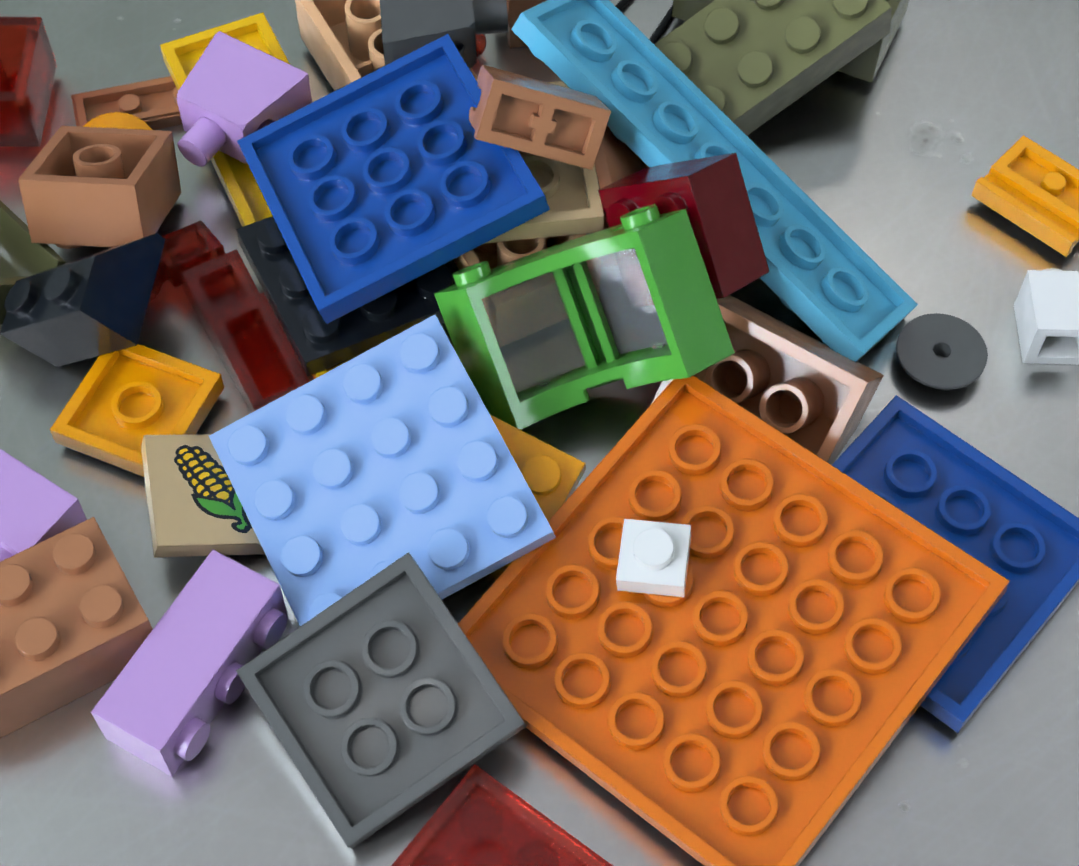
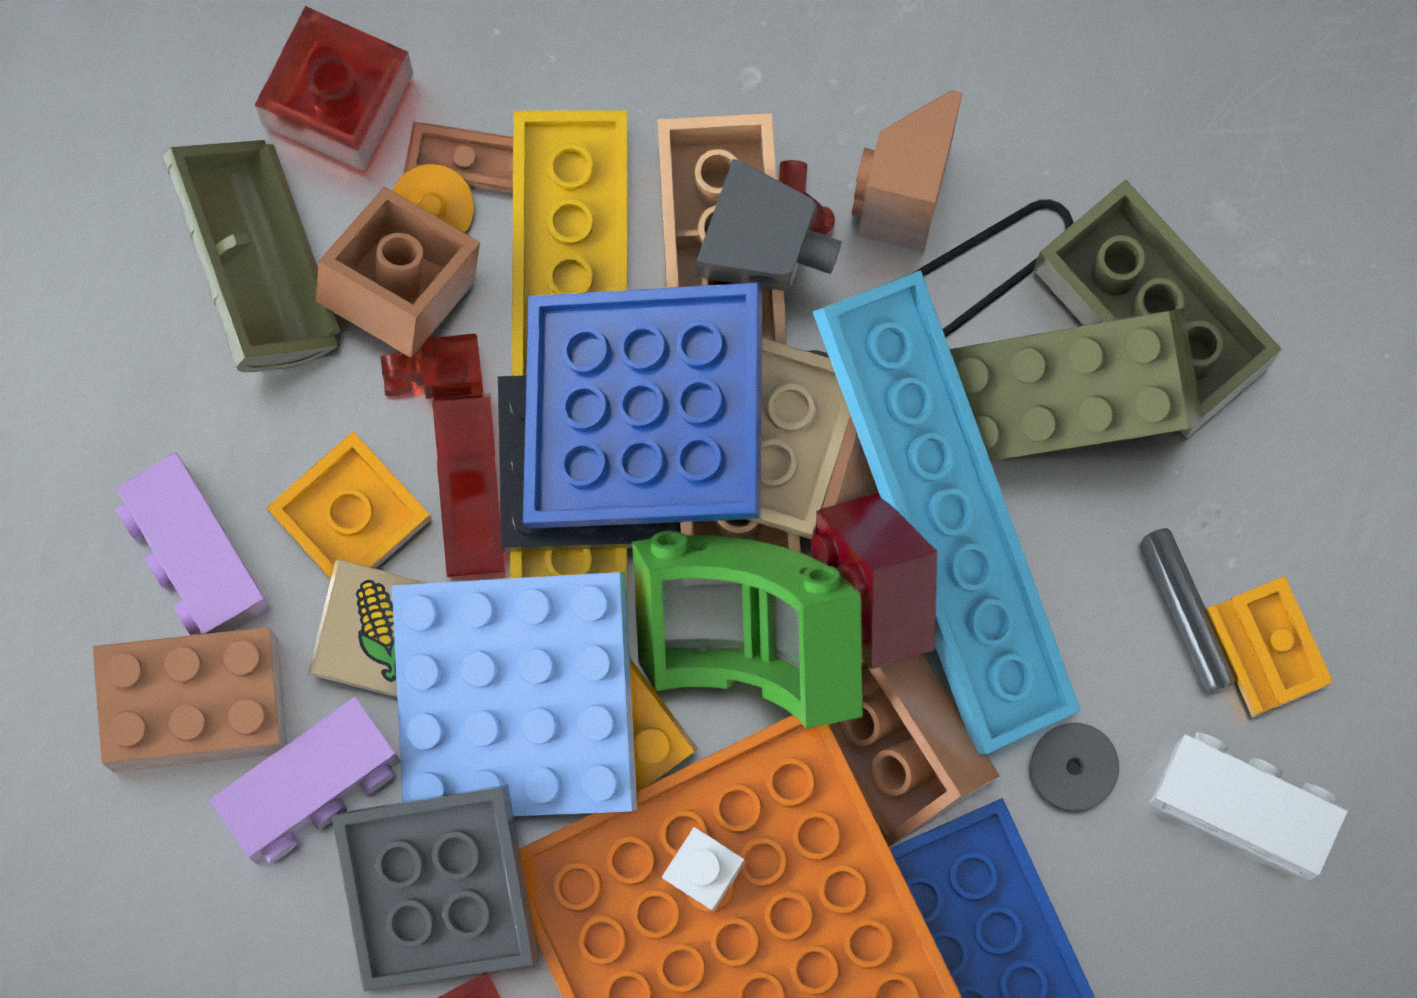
camera: 25 degrees right, 20 degrees up
black slope [0,233,166,367] -> none
lavender torso [176,31,312,167] -> none
nougat hinge [469,64,611,170] -> none
none -> dark grey axle [1141,528,1236,693]

